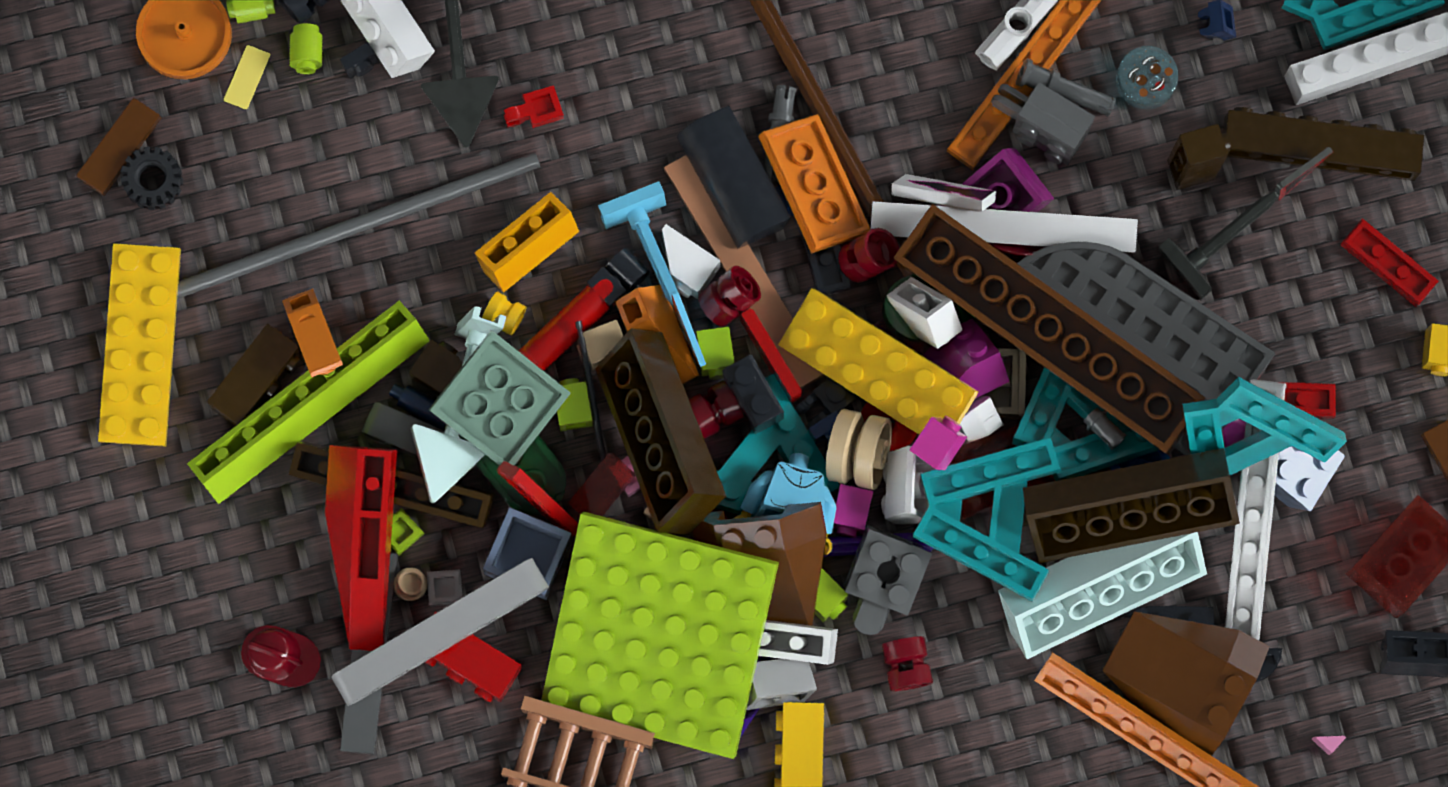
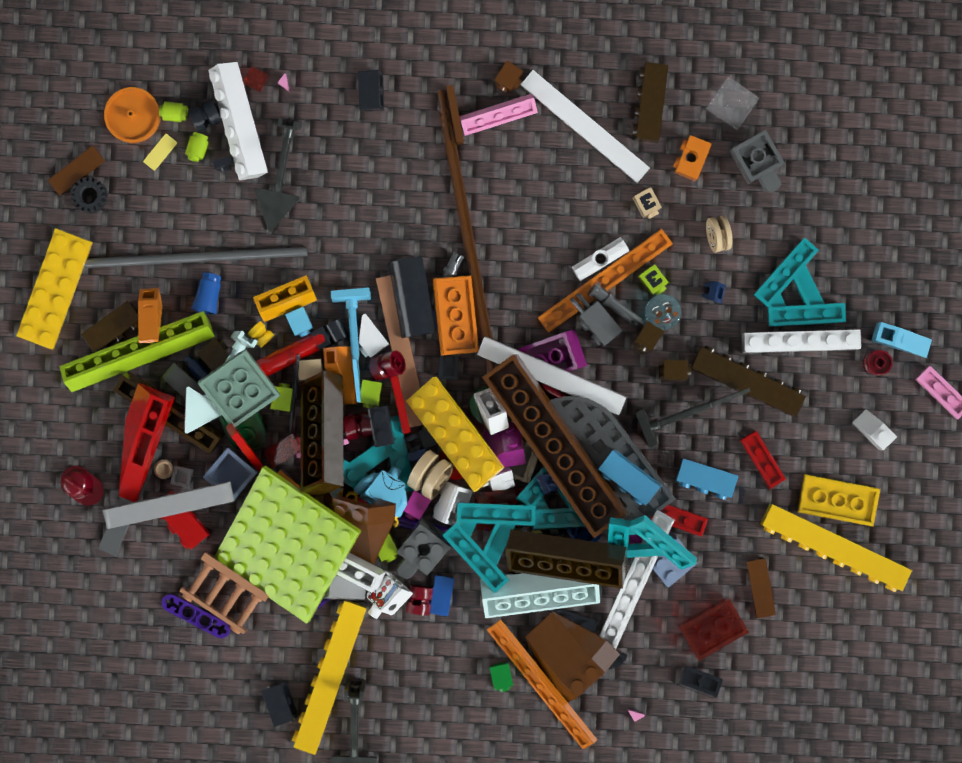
camera: 20 degrees right, 10 degrees up
lime tile [391,508,424,556] -> none
red plate [504,85,564,128] -> none
dark red wheel [839,228,899,283] -> none
white tile [891,174,996,212] -> none
dark pink brick [909,415,967,470] -> none
dark grey pin [1083,408,1127,451] -> none
none -> blue plant [190,272,221,315]
none -> medium azure brick [285,307,314,338]
none -> white torso [366,570,413,619]
none -> blue tile [430,575,454,616]
none -> green brick [489,661,514,692]
none -> dark blue tile [536,472,560,495]
none -> dark azure brick [599,449,662,505]
none -> dark brown brick [631,321,664,354]
none -> lime brick [638,264,669,295]
none -> dark azure brick [675,458,738,500]

